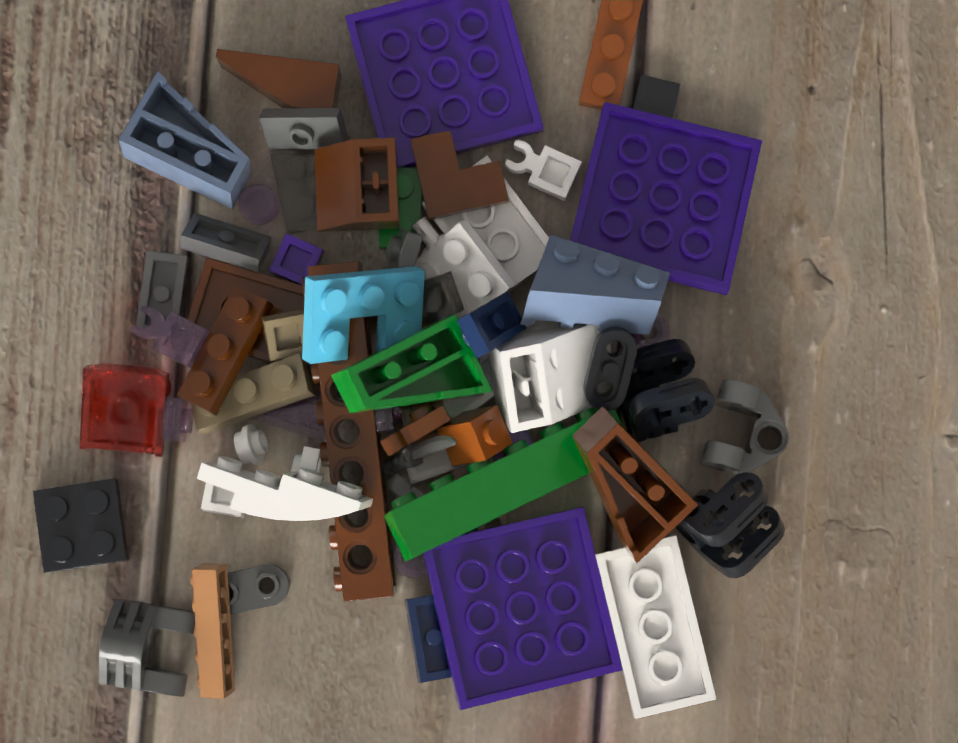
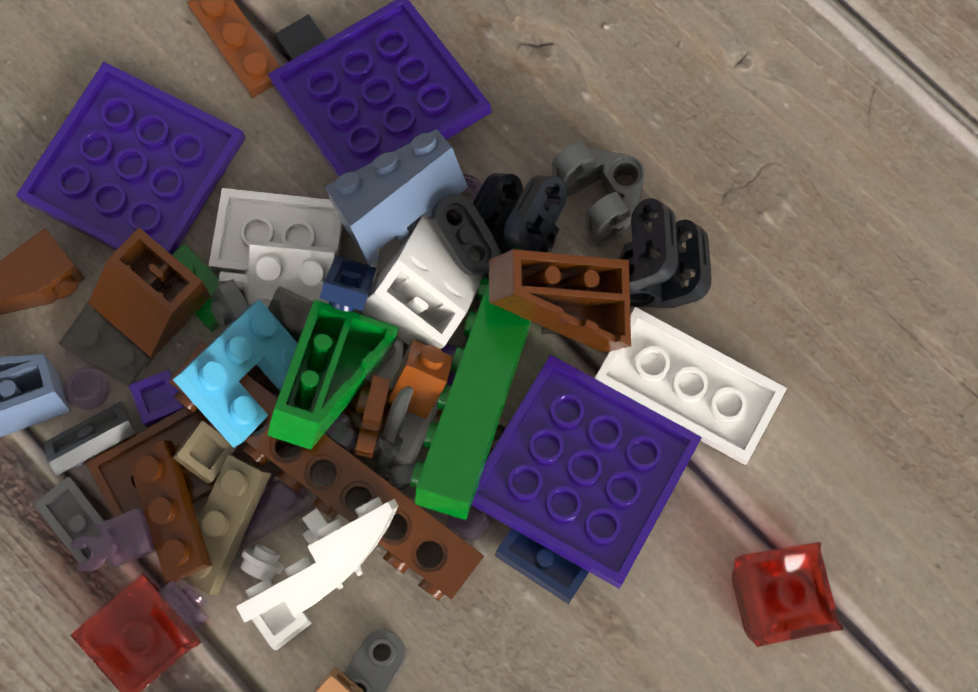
camera: 45 degrees left, 10 degrees down
dark grey plate [259,108,349,149] -> none
reddish brown tile [410,130,509,221] -> none
white plate [505,140,582,201] -> none

